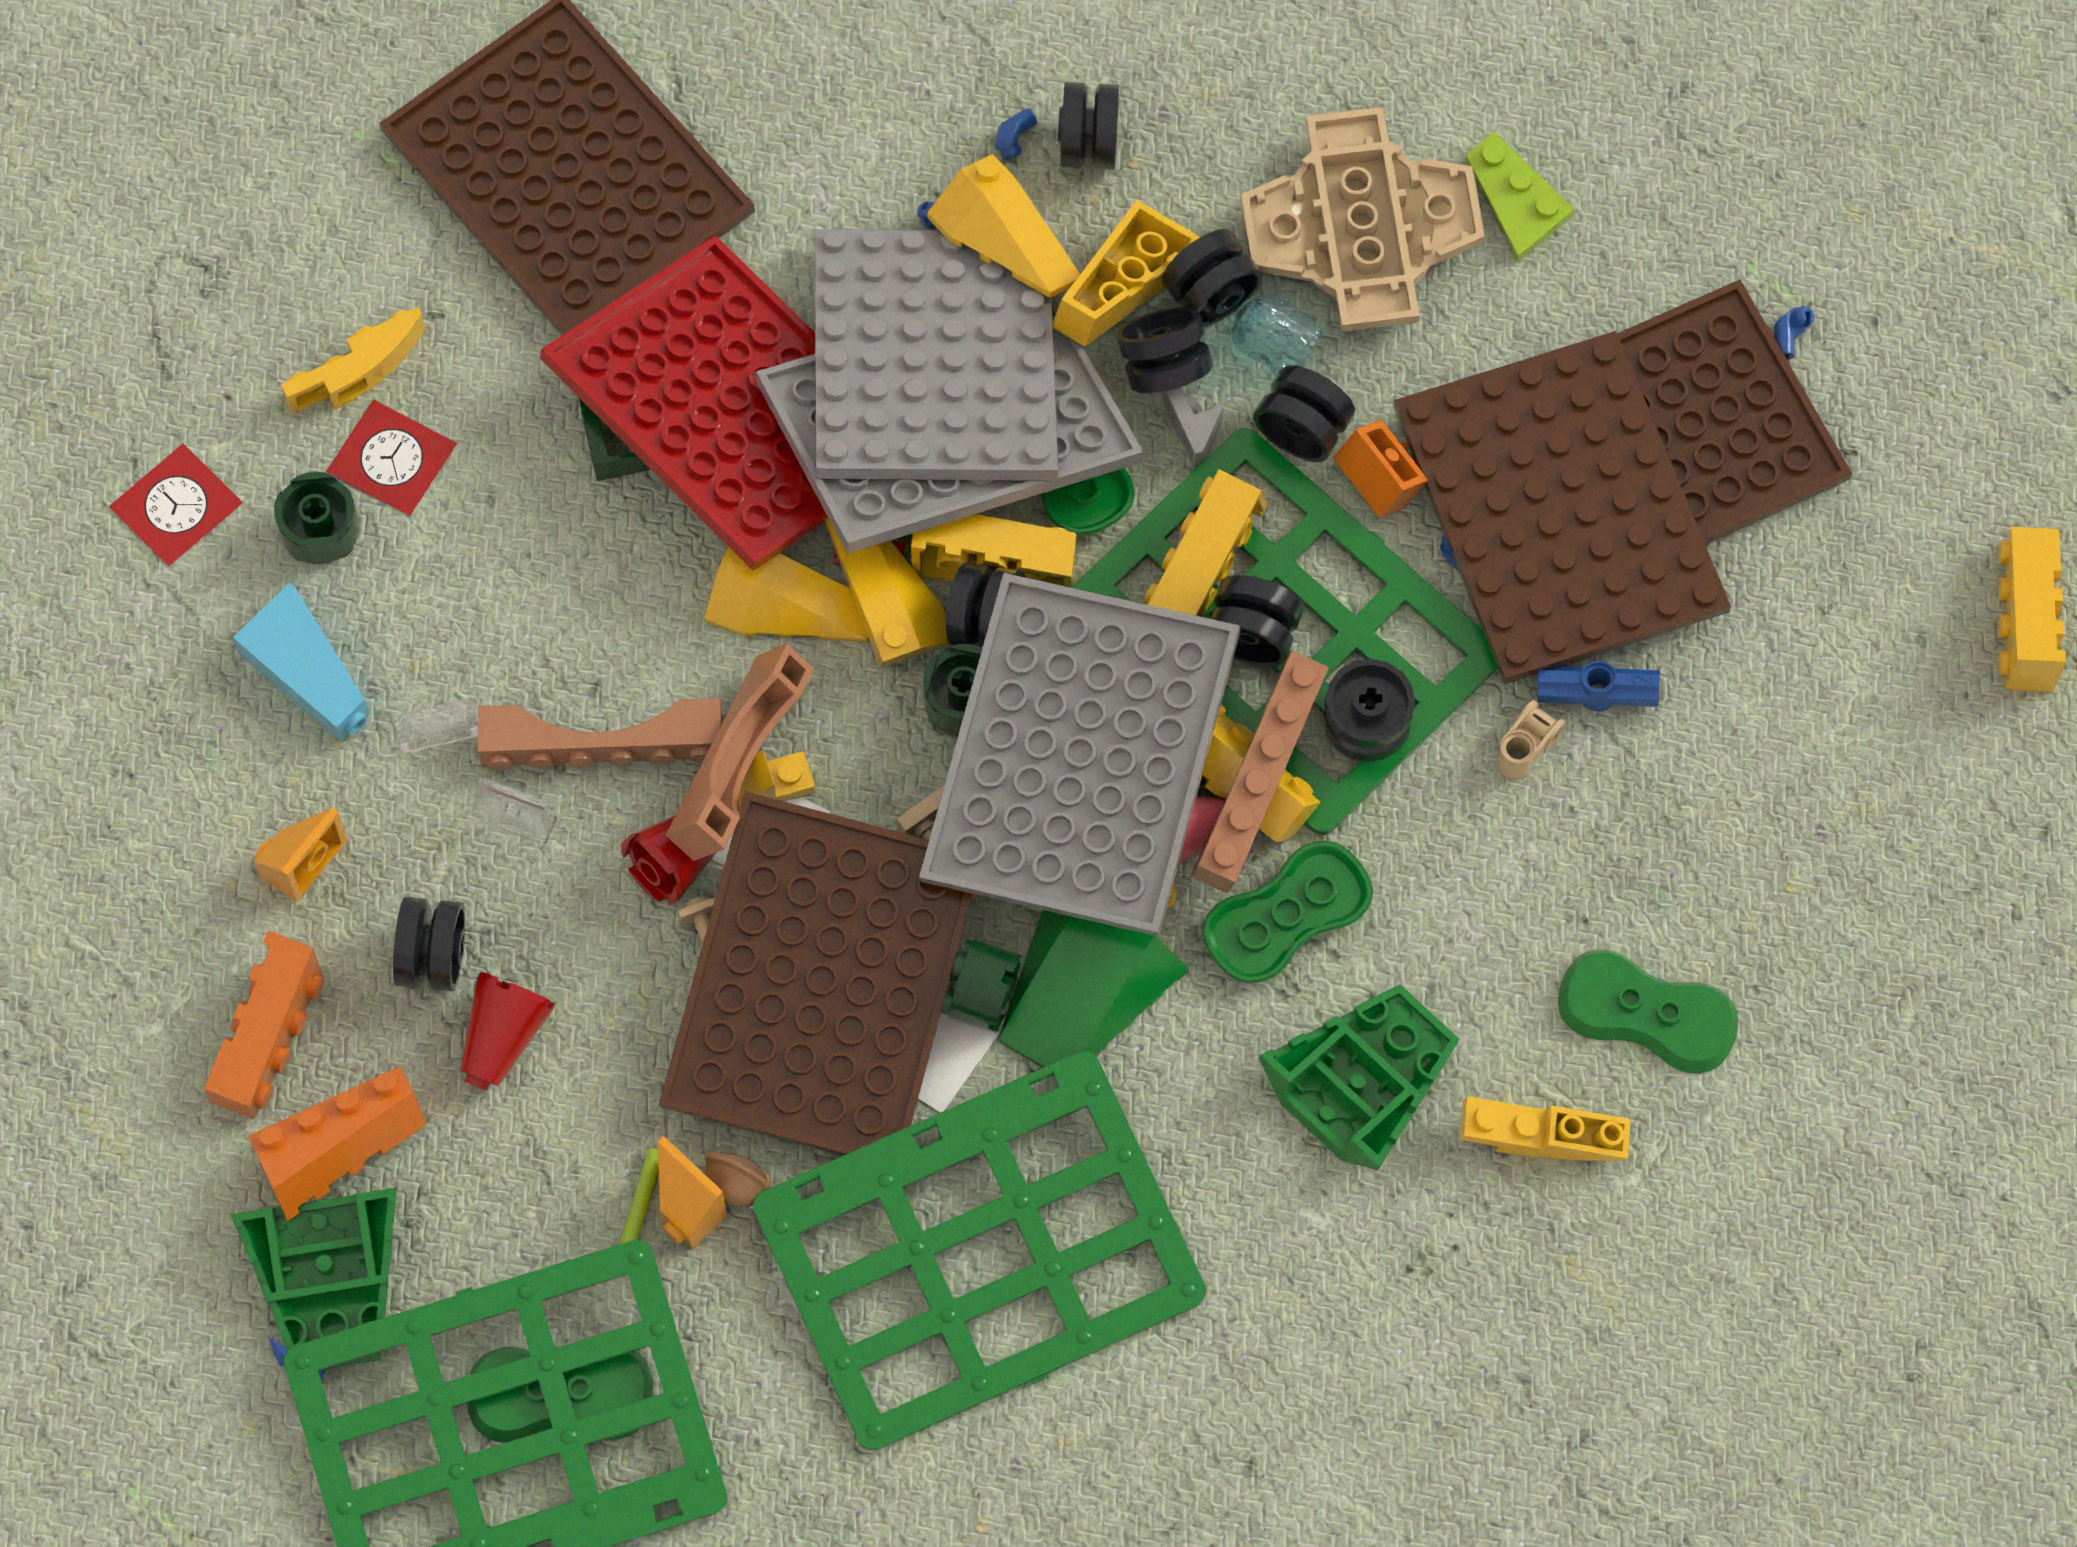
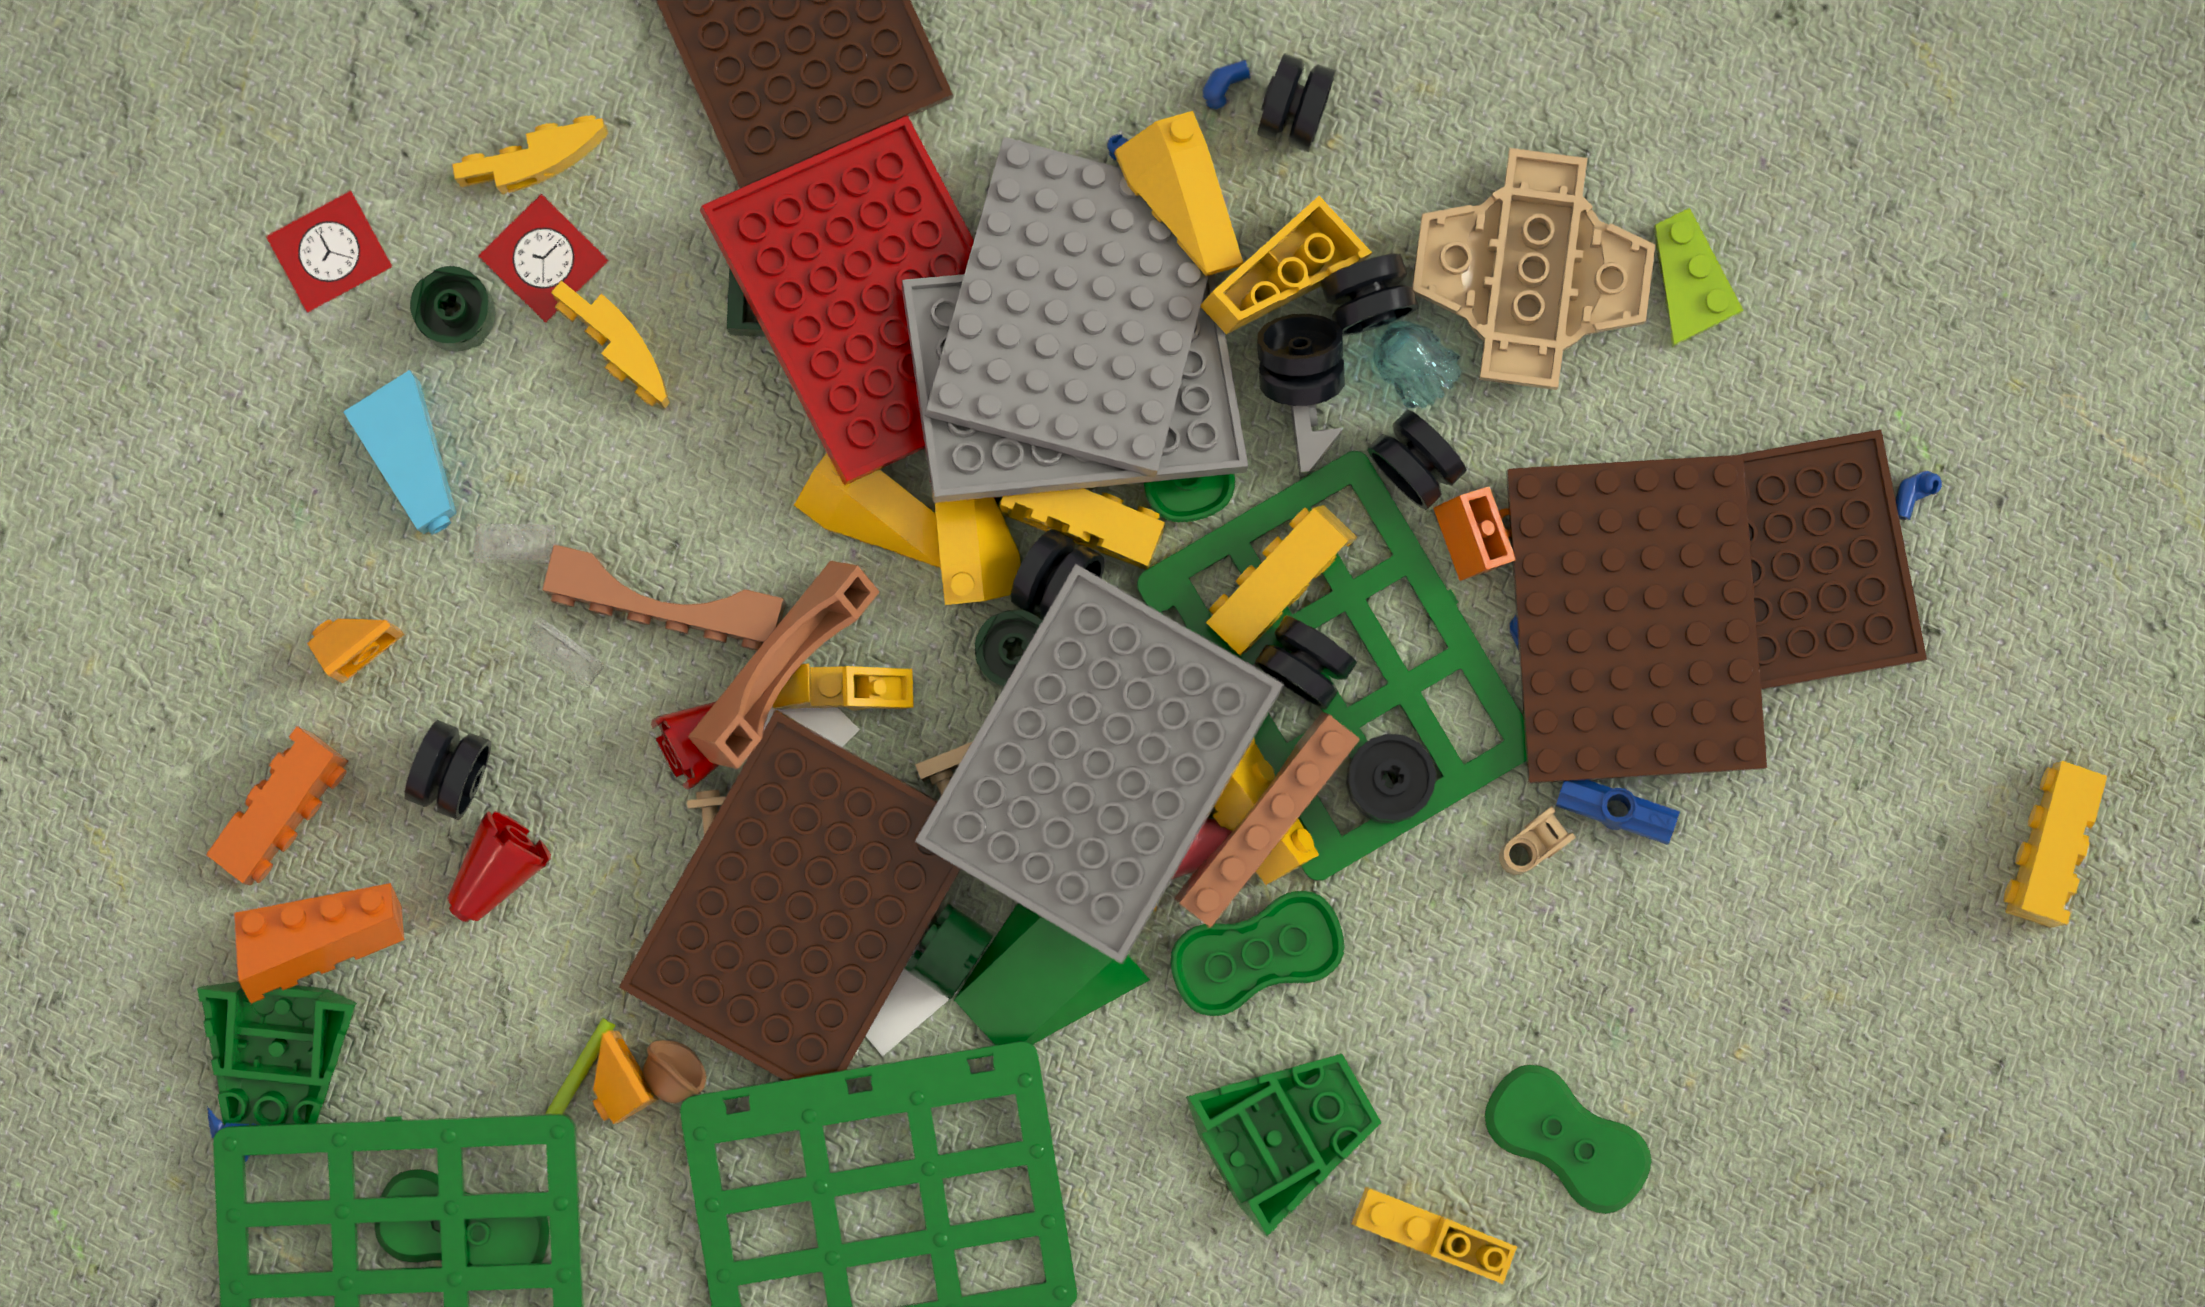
camera: 20 degrees right, 15 degrees up
none -> yellow slope [551,281,670,409]
none -> yellow slope [842,666,914,711]

